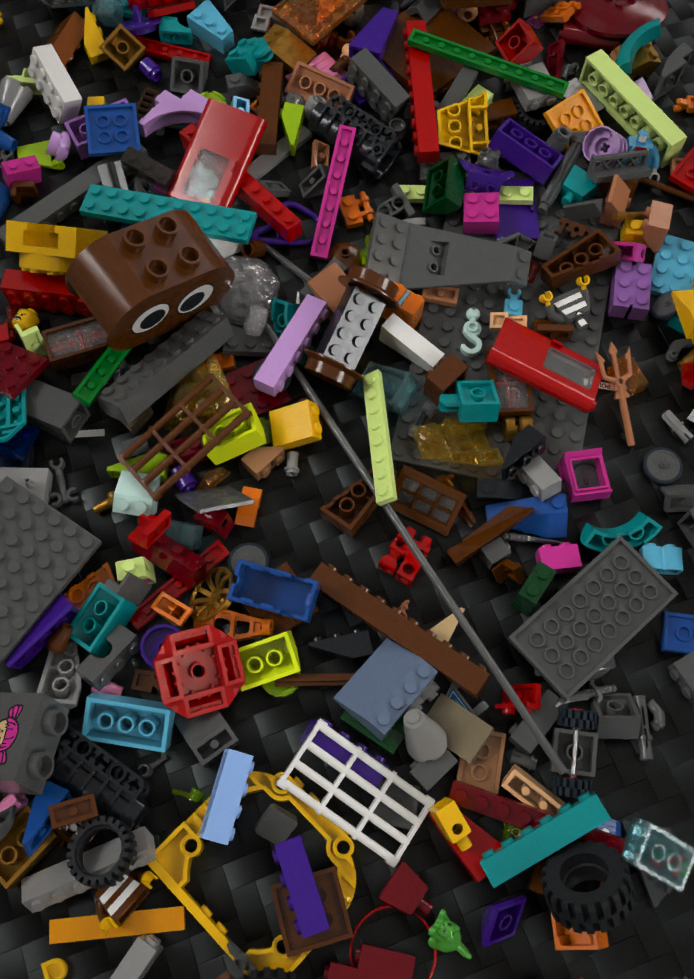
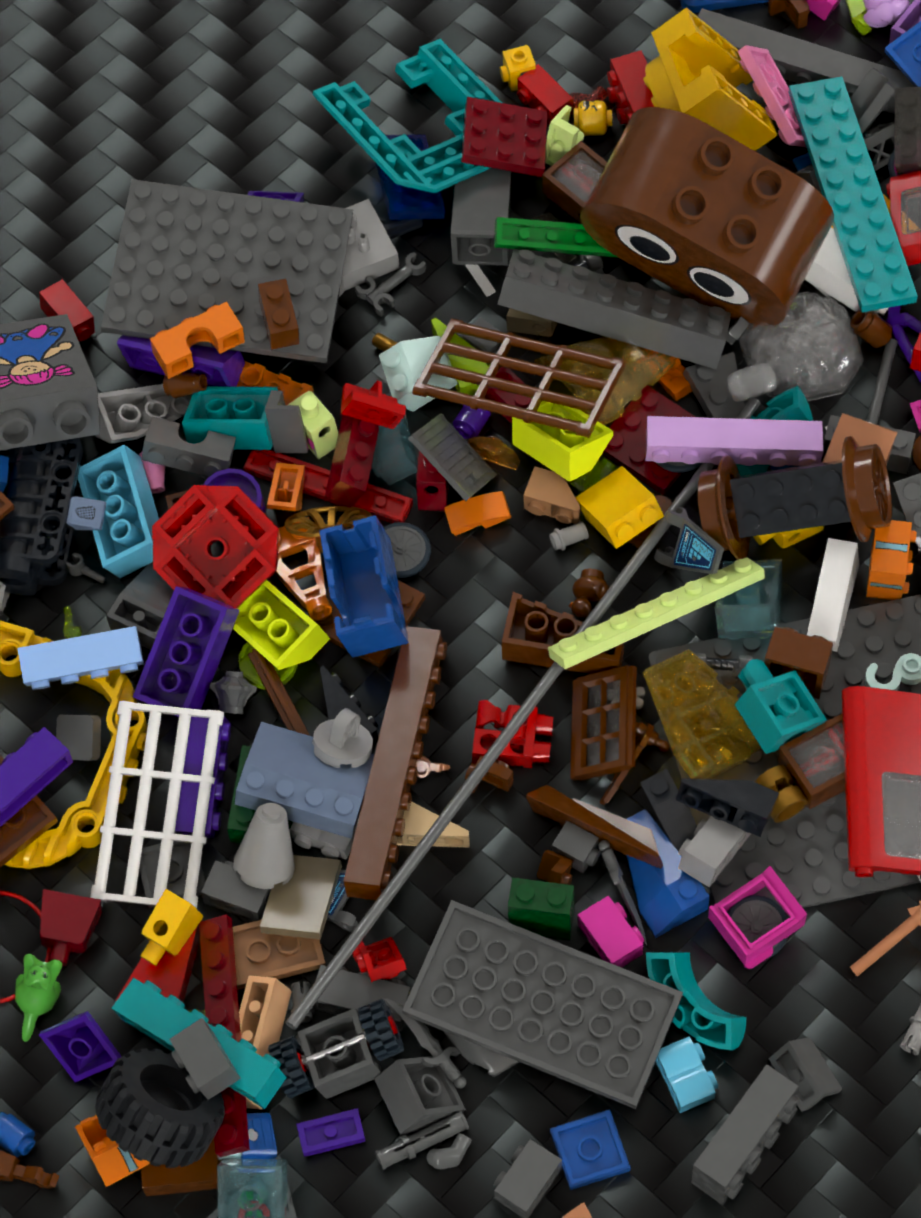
camera: 70 degrees right, 5 degrees down
dark grey wheel [643,447,683,485] -> none
none -> sand blue slope [67,497,107,530]
none -> dark purple brick [133,586,240,717]
none -> orange arch [150,301,245,379]
none -> dark grey brick [169,1018,241,1100]
none -> dark grey rock [210,670,257,714]
none -> reddish brown brick [258,278,299,350]
none -> dark purple plate [296,1108,366,1157]
none -> light grey tile [312,708,373,768]
none -> reddish brown bracket [465,756,514,794]
none -> reddish brown animal [569,568,609,618]
none -> flag [654,507,724,574]
none -> bright pink plate [737,45,807,148]

